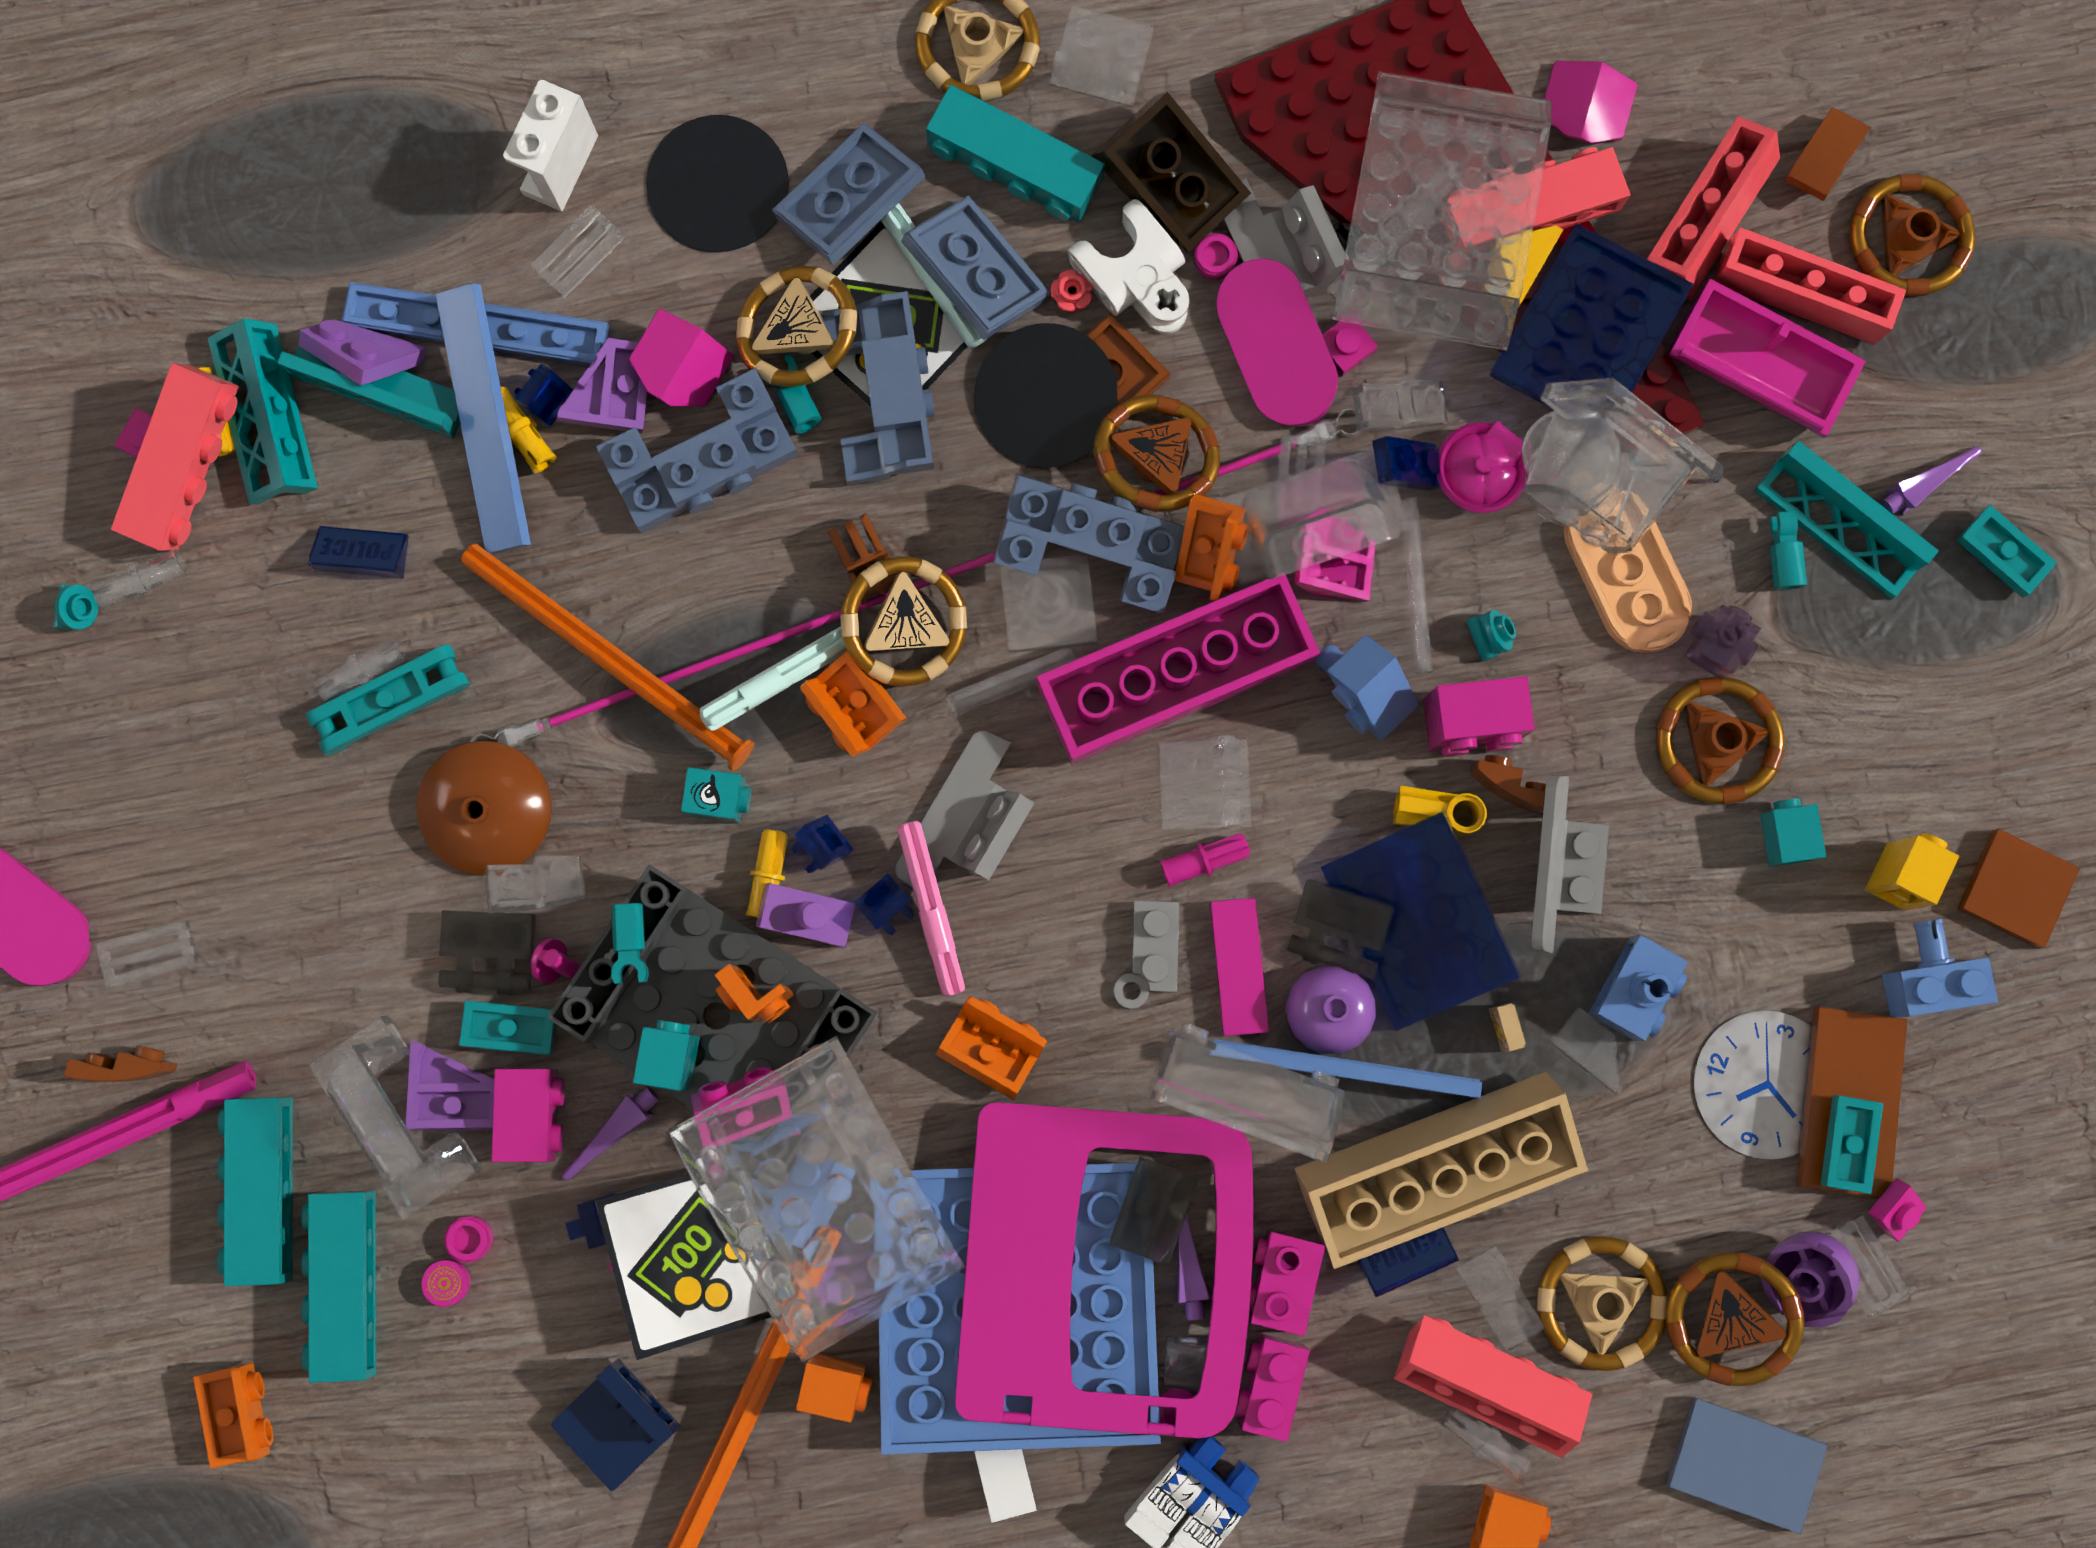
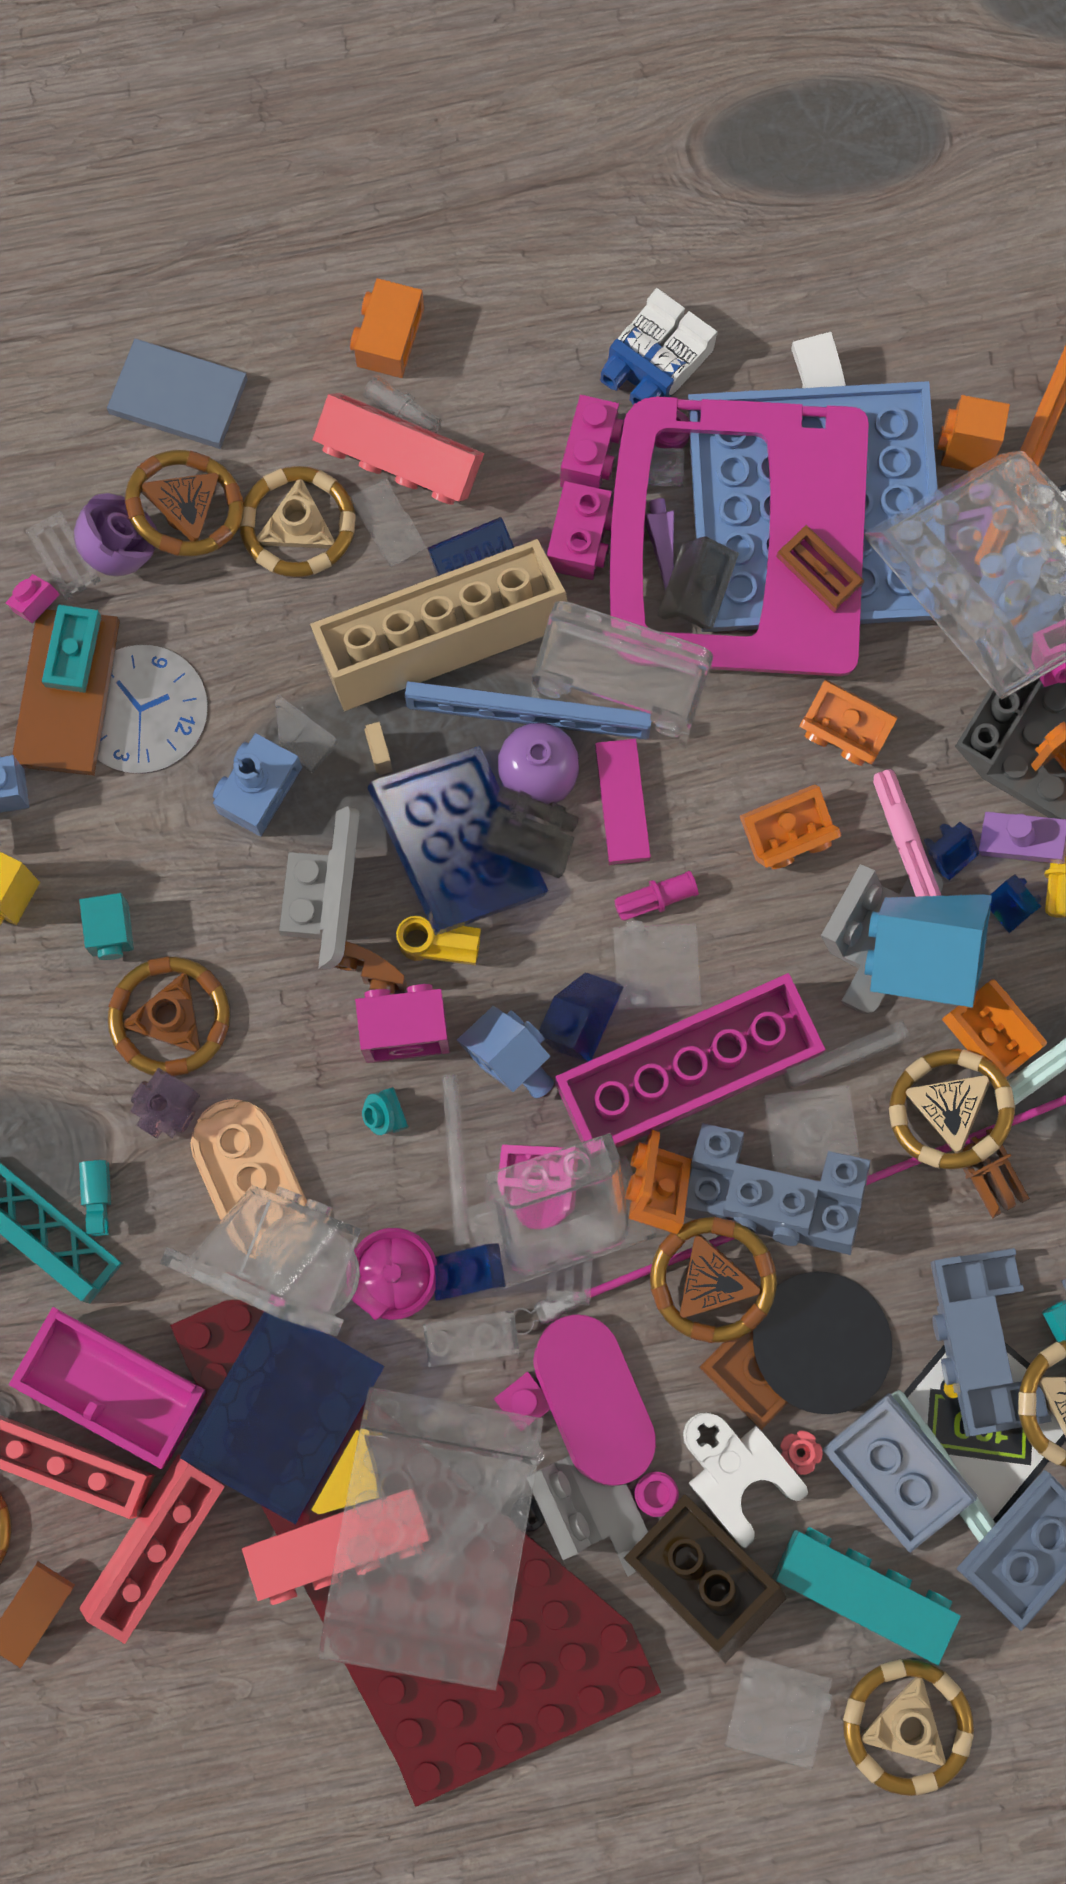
camera: 175 degrees left, 5 degrees down
light grey hinge [1113,901,1179,1009] -> none
dark pink slope [1539,60,1638,144] -> none
none -> clear blue slope [539,972,624,1062]
none -> orange bracket [740,784,842,869]
none -> dark orange tile [776,525,865,613]
none -> dark azure slope [865,894,992,1008]

